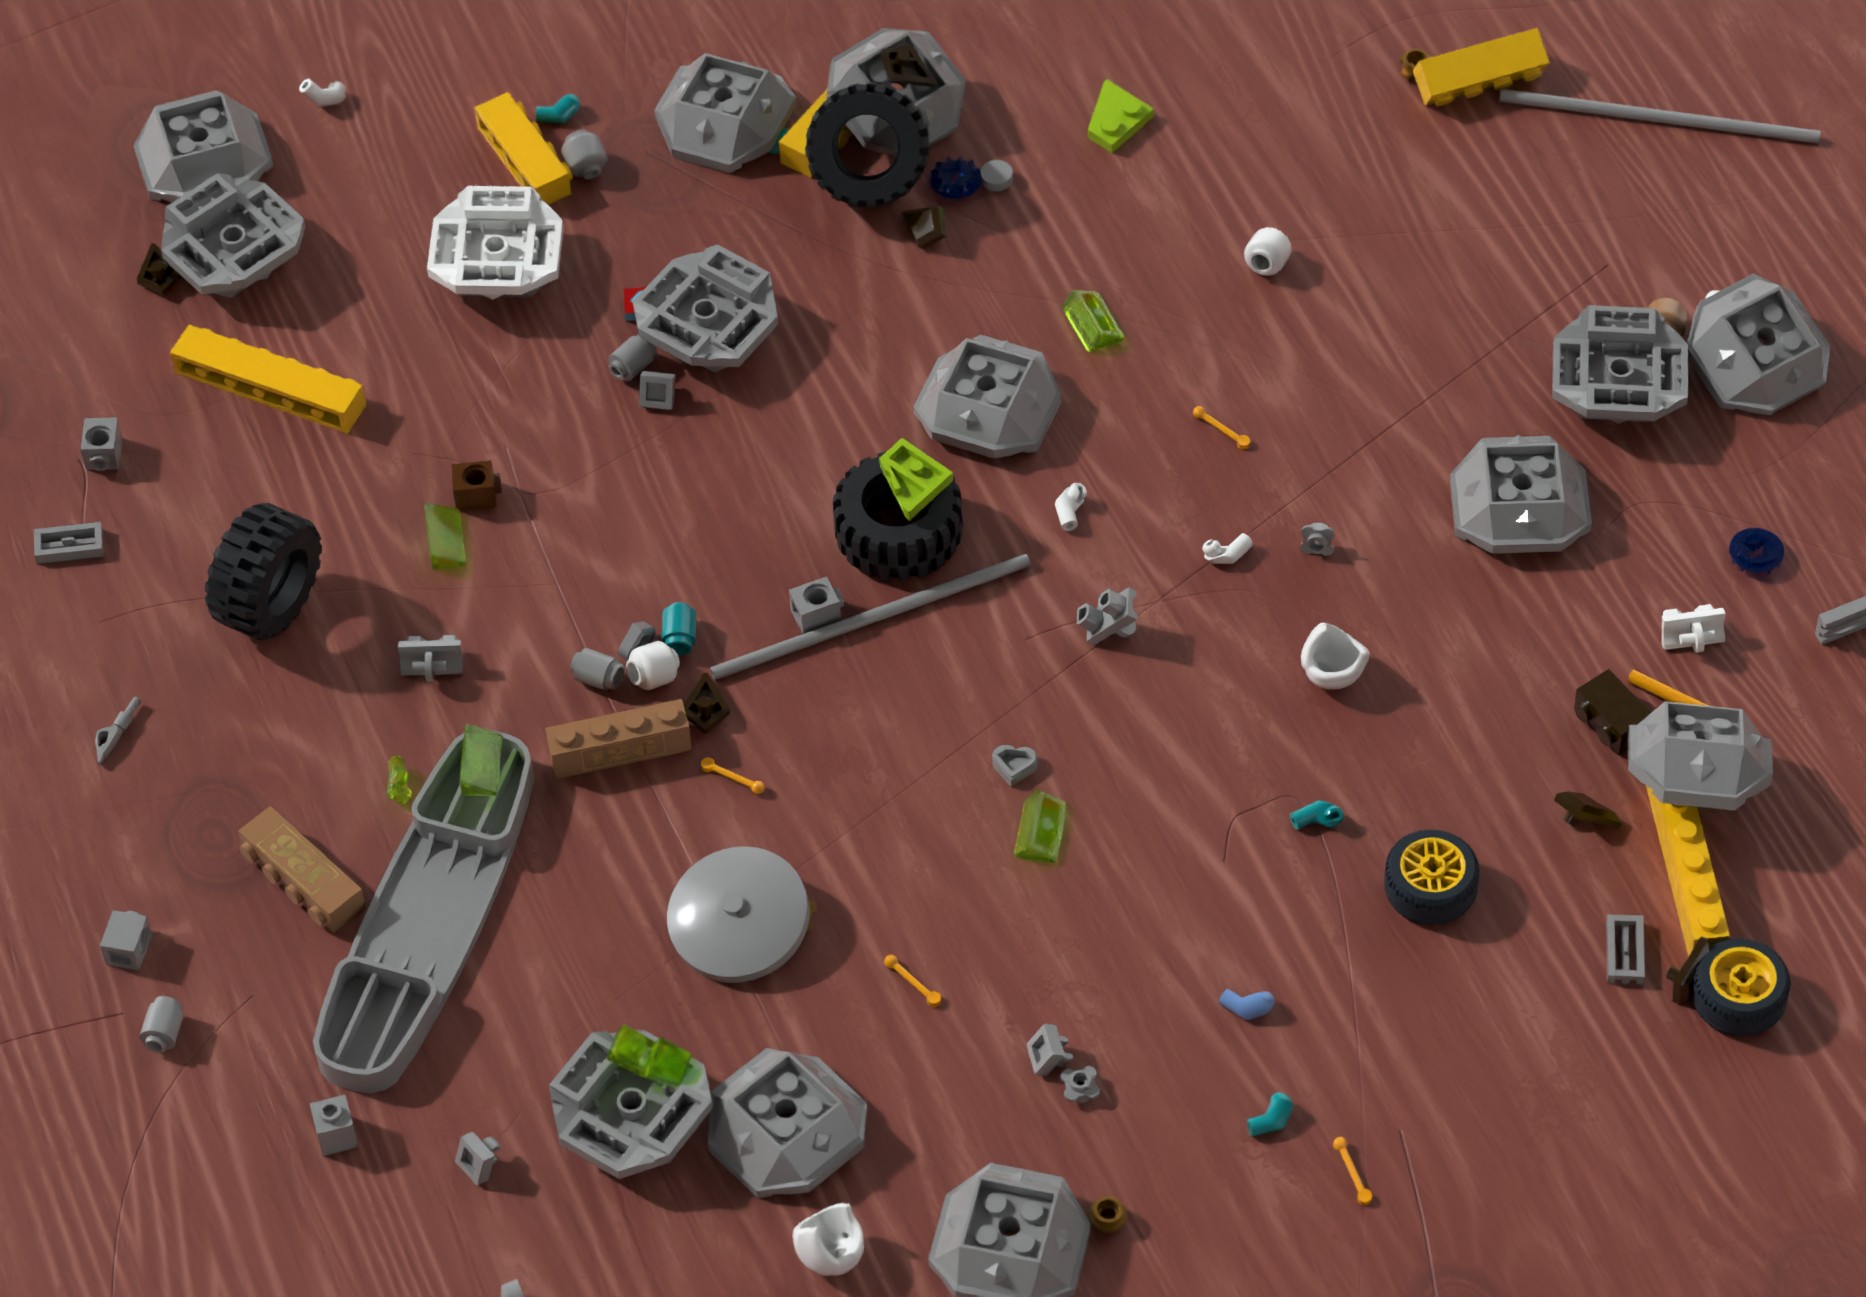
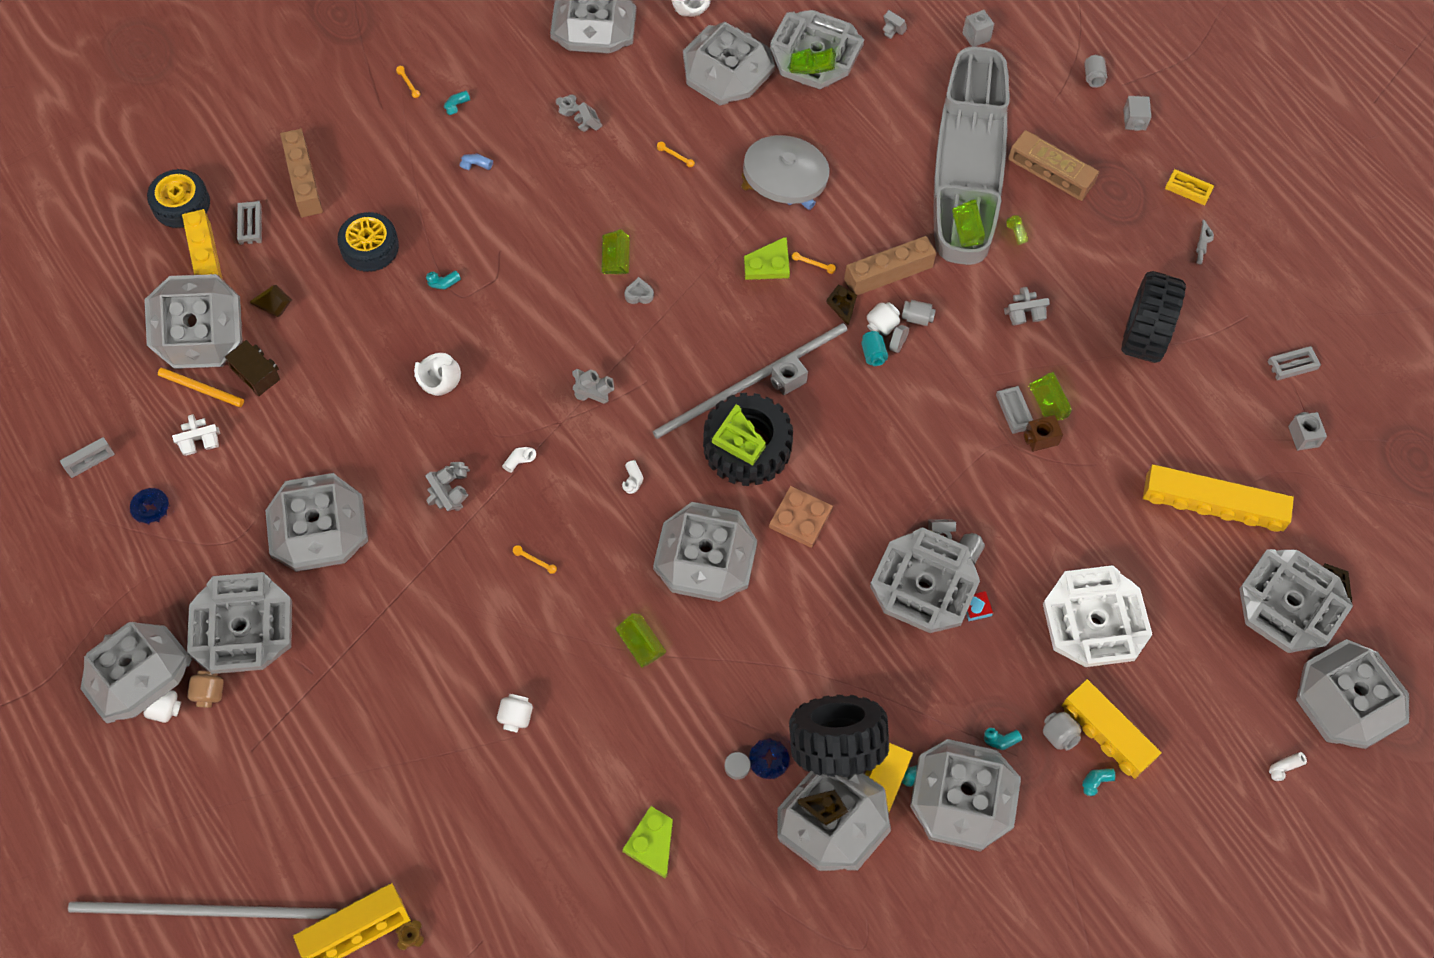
camera: 165 degrees right, 10 degrees up
dark brown piece [901,206,947,249] -> none
pearl gold plate [1090,1196,1127,1233] -> none
dark brown piece [1666,936,1710,1005] -> none
none -> medium nougat brick [280,128,323,218]
none -> light grey hips [425,468,468,511]
none -> lime wing [744,238,790,280]
none -> nougat plate [769,486,833,548]
none -> teal arm [984,728,1022,750]
none -> light grey tile [996,386,1033,434]
none -> yellow tile [1165,169,1214,206]

